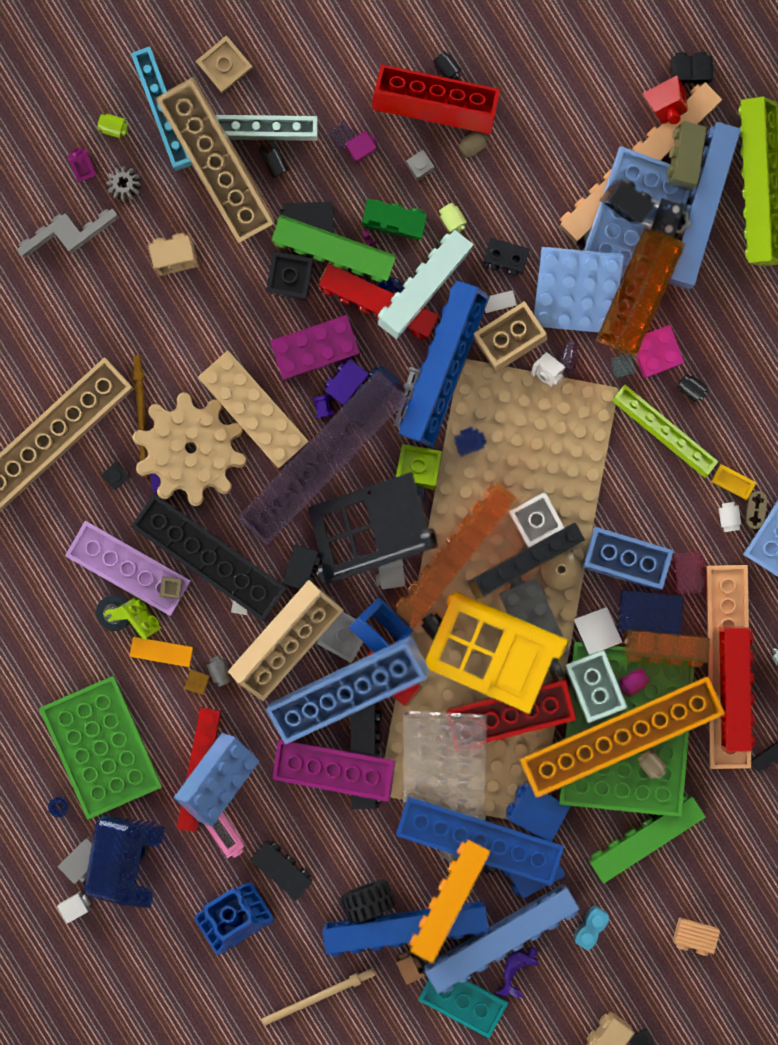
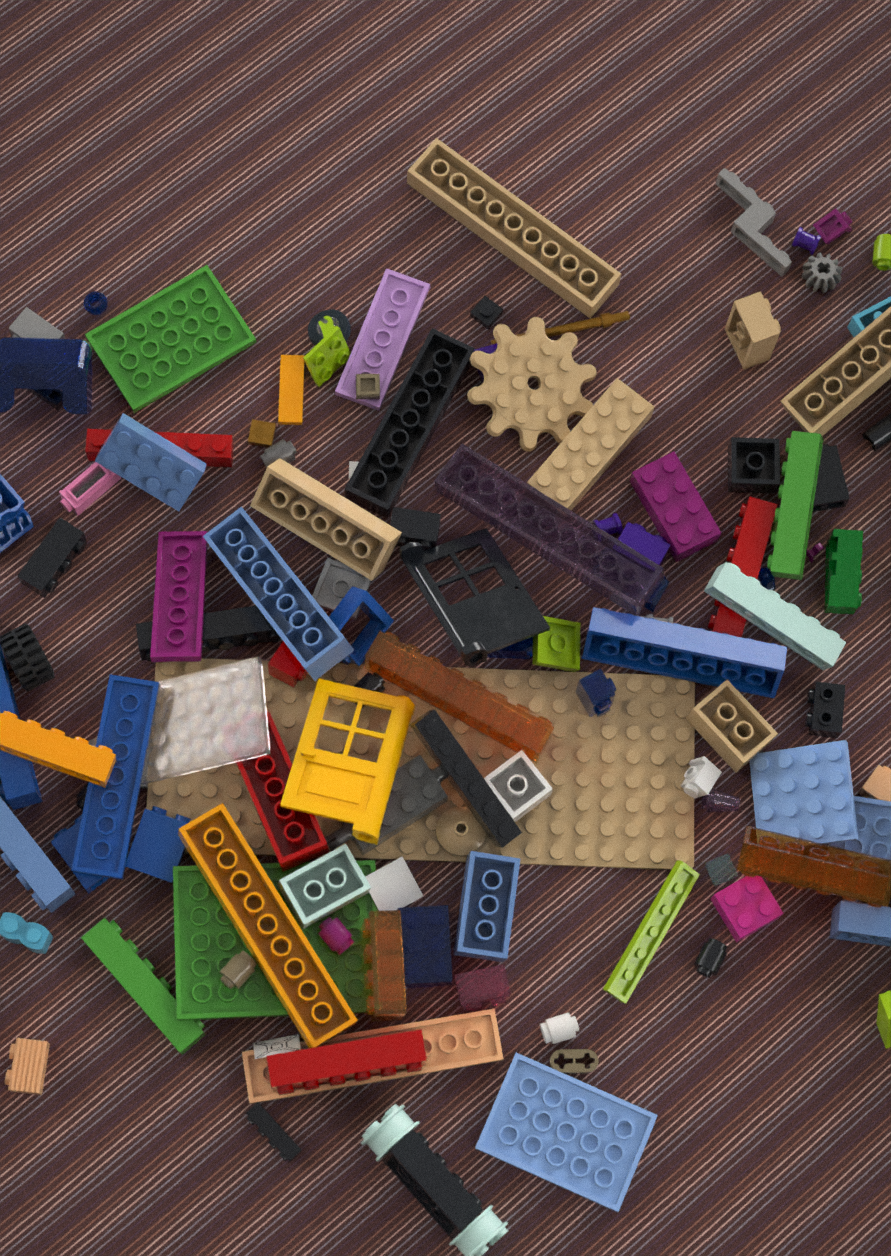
camera: 70 degrees right, 15 degrees down
light grey brick [375,549,406,590] -> none
yellowish green brick [439,203,467,233] -> none
white sticker [485,290,517,313] -> none
yellow tile [711,464,756,501] -> none
none -> white sticker [253,1034,301,1059]
none -> dark purple bush [792,227,821,255]

